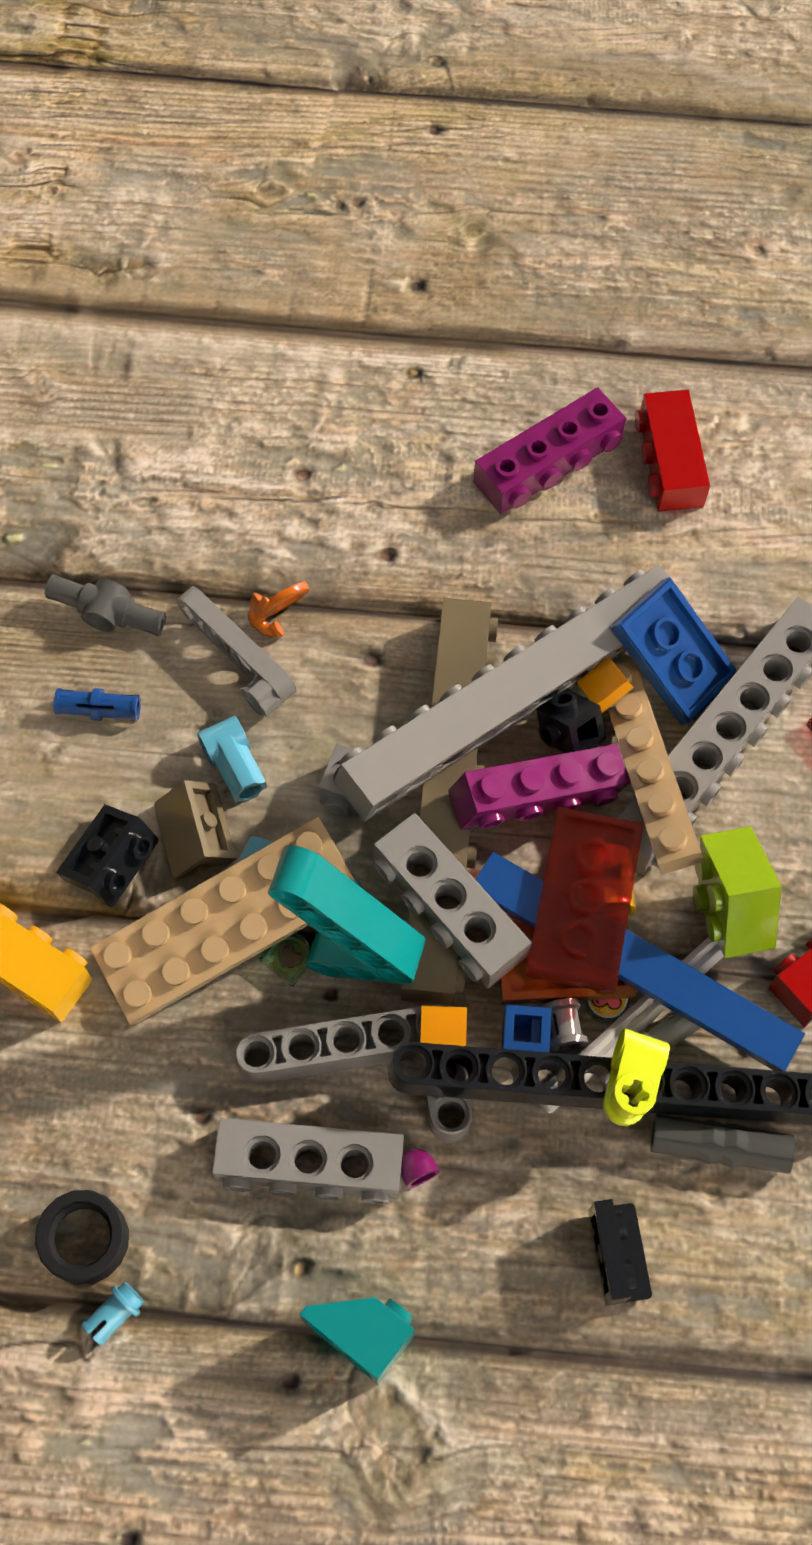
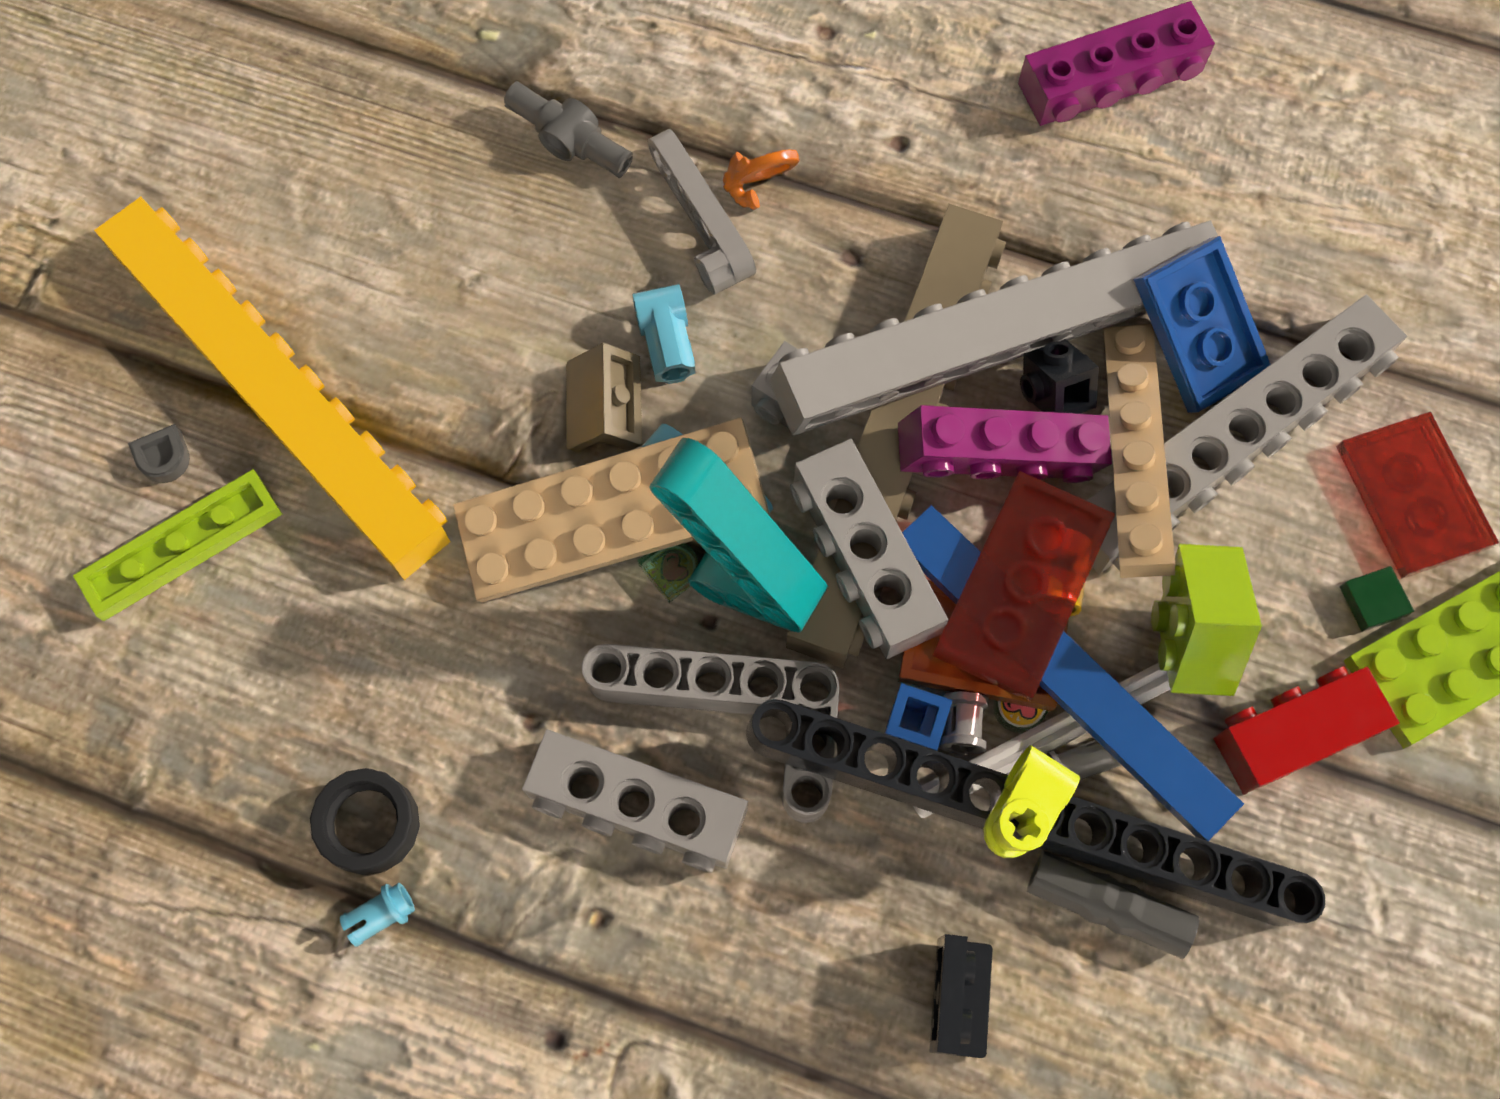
camera: 15 degrees right, 5 degrees up
blue pin [54,688,141,721] -> none
black bracket [56,804,159,907] -> none
teal slope [300,1297,415,1385] -> none
magenta hinge [401,1149,440,1188] -> none
light orange tile [420,1006,467,1046] -> none
light orange tile [577,656,634,713] -> none
red brick [635,389,710,512] -> none

